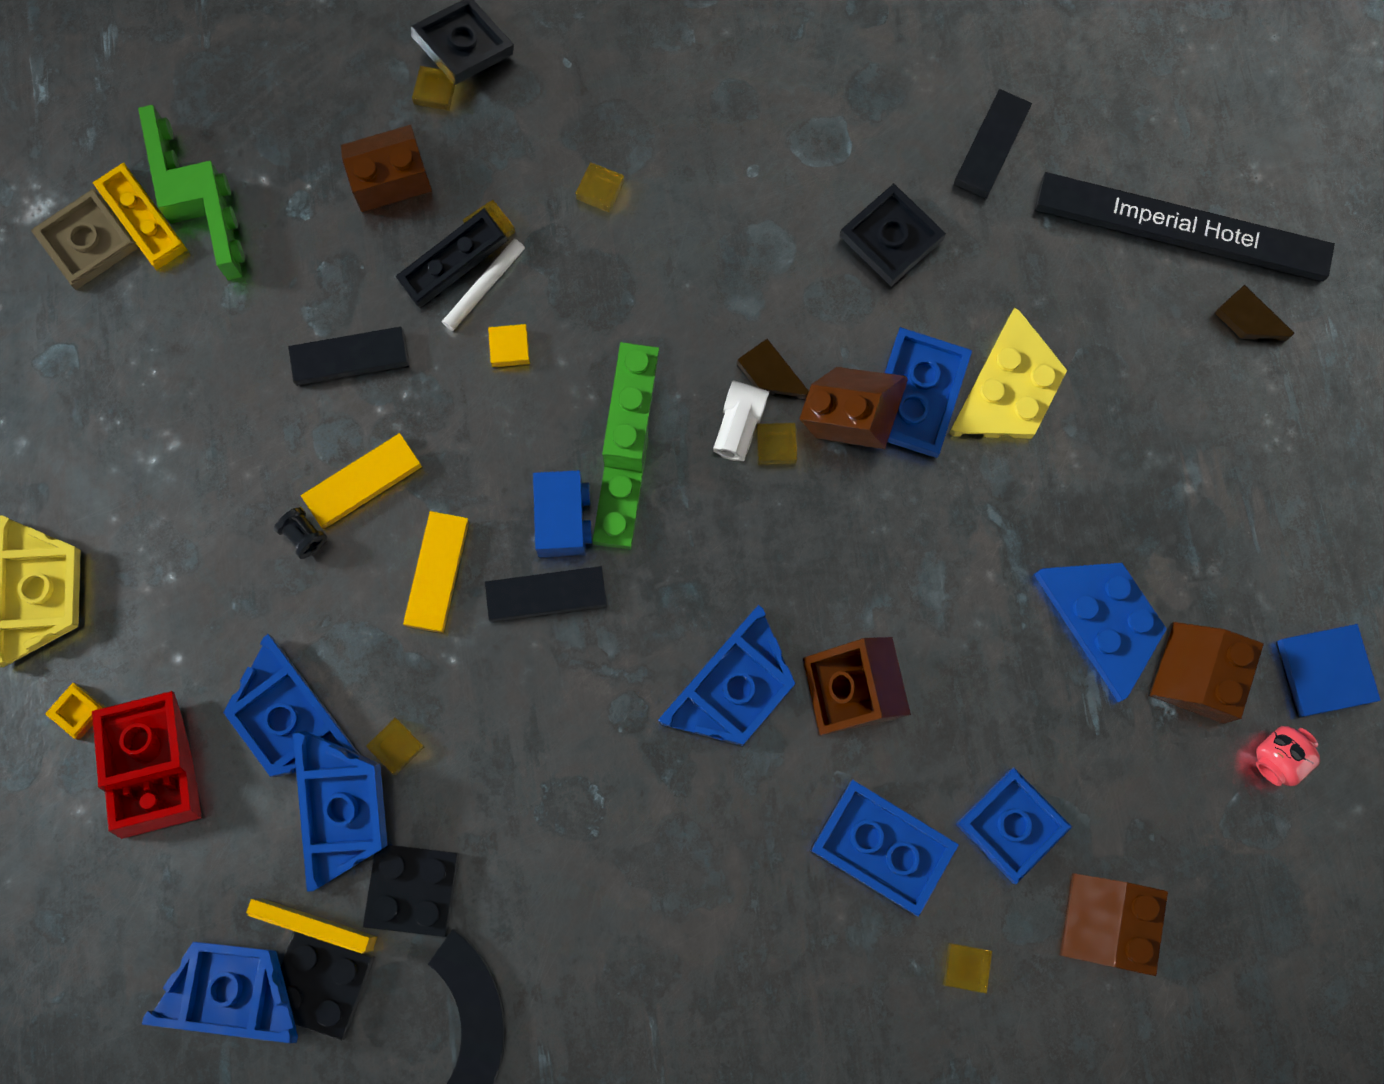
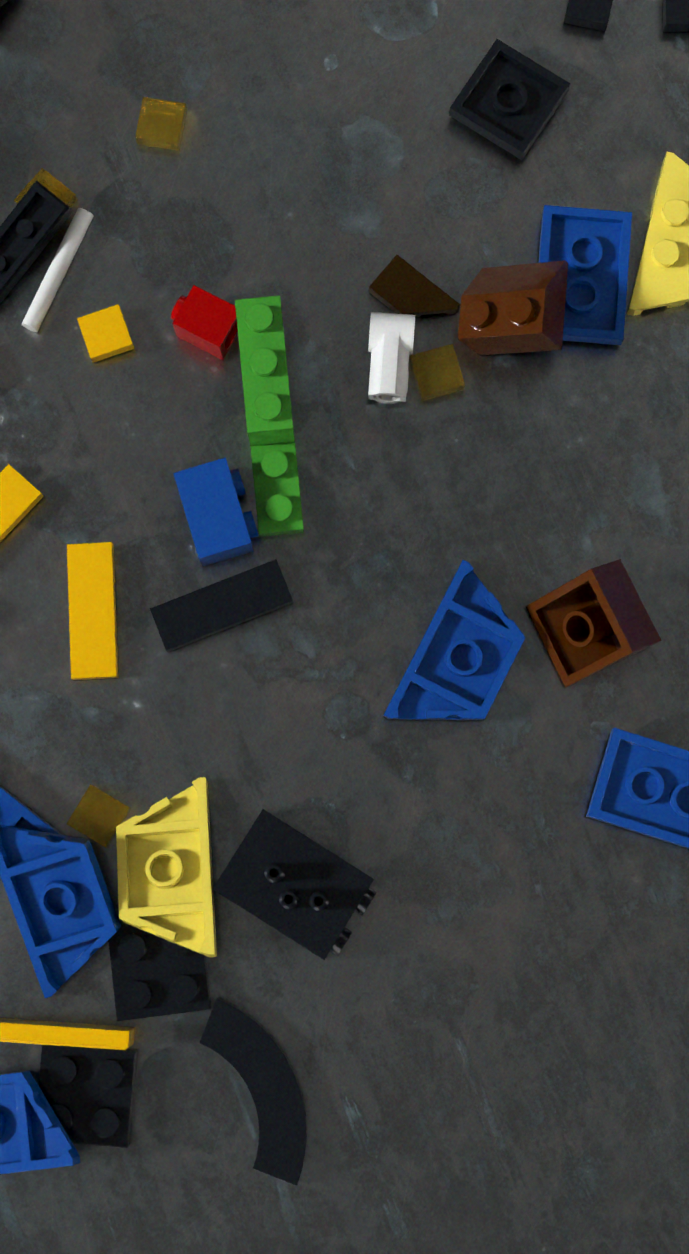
camera: 10 degrees left, 5 degrees up
none -> light yellow wing [116,777,217,958]
none -> red brick [171,285,238,360]
none -> black piece [213,809,377,960]

